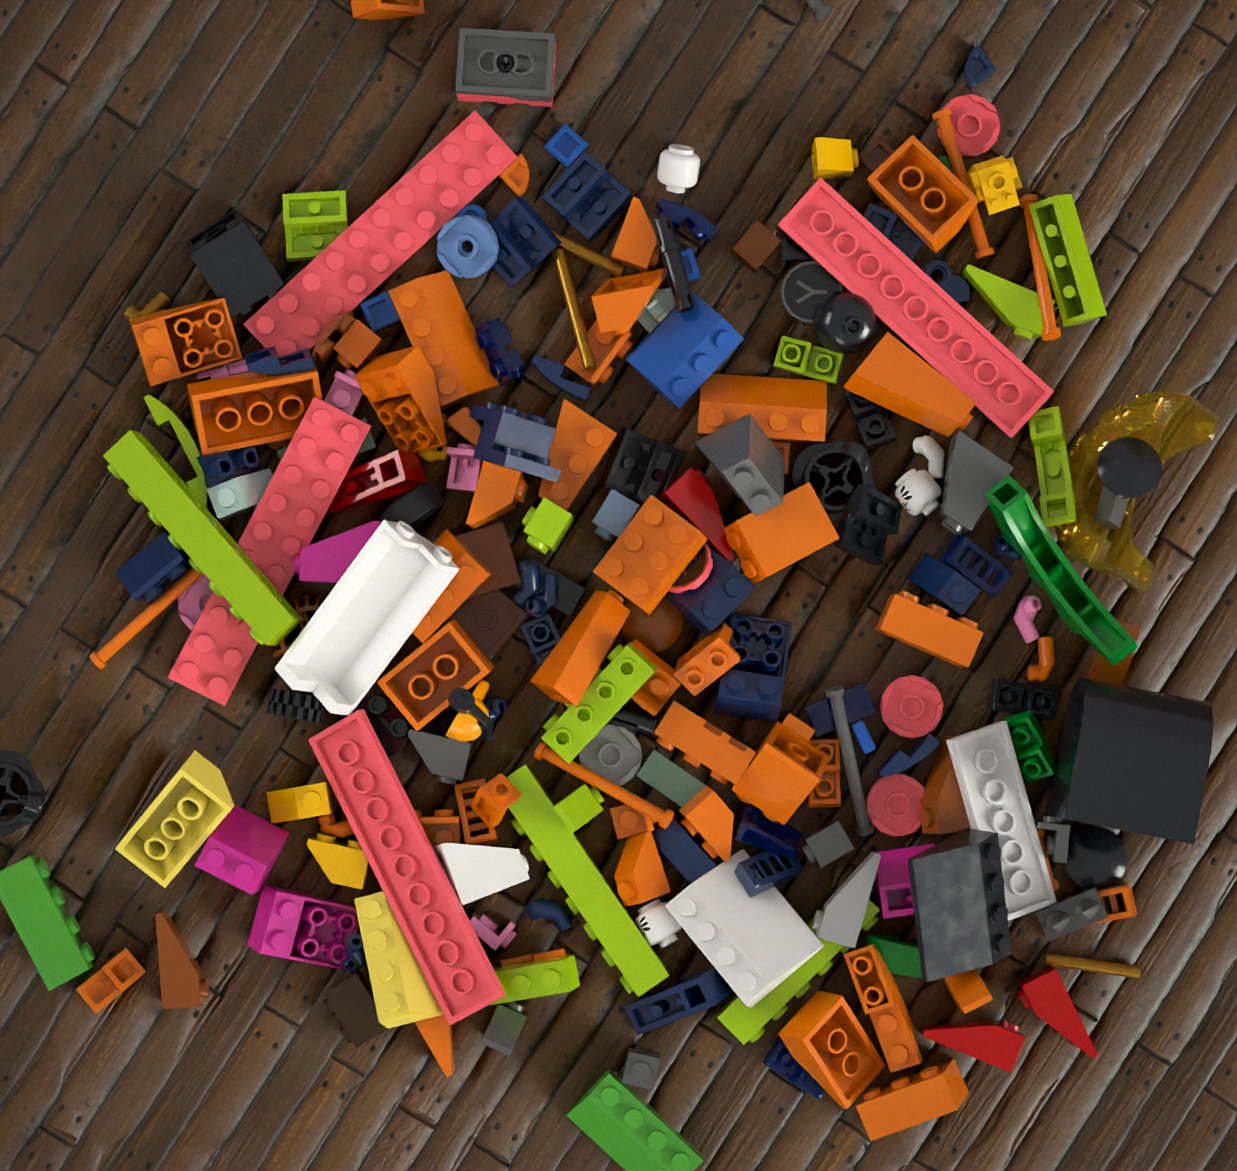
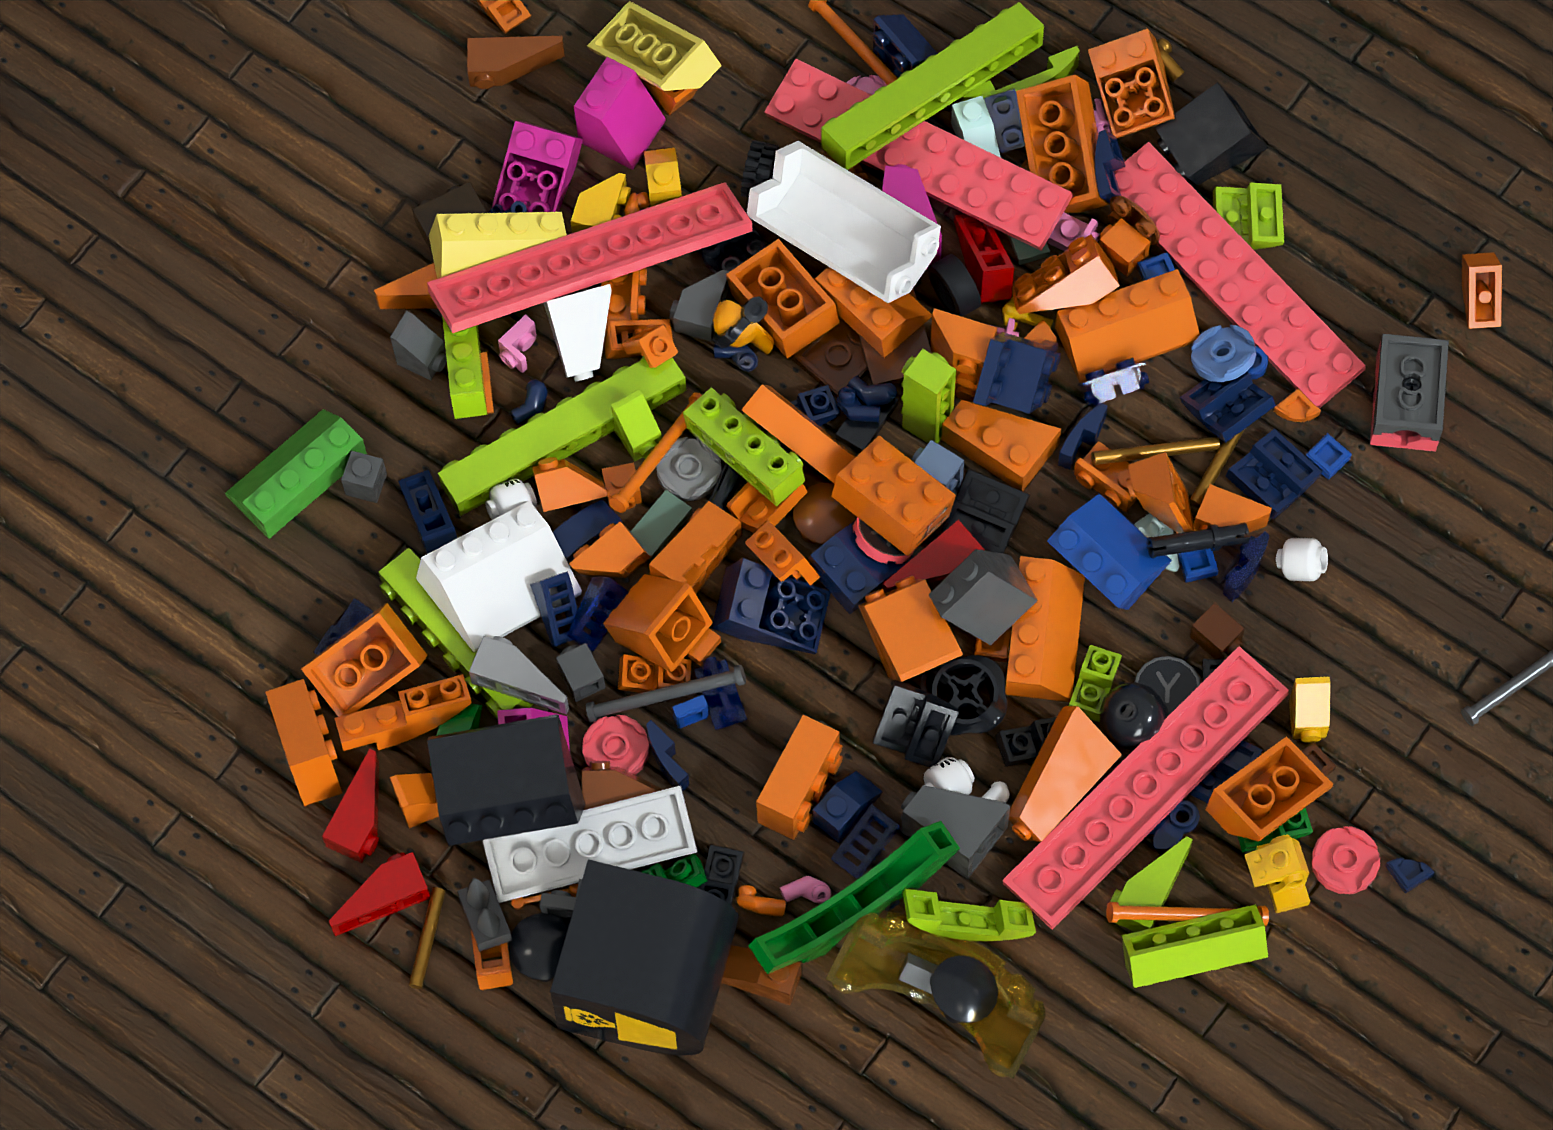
camera: 90 degrees right, 20 degrees down
coral tile [879,675,944,738] -> none
orange bar [932,108,995,259] -> none

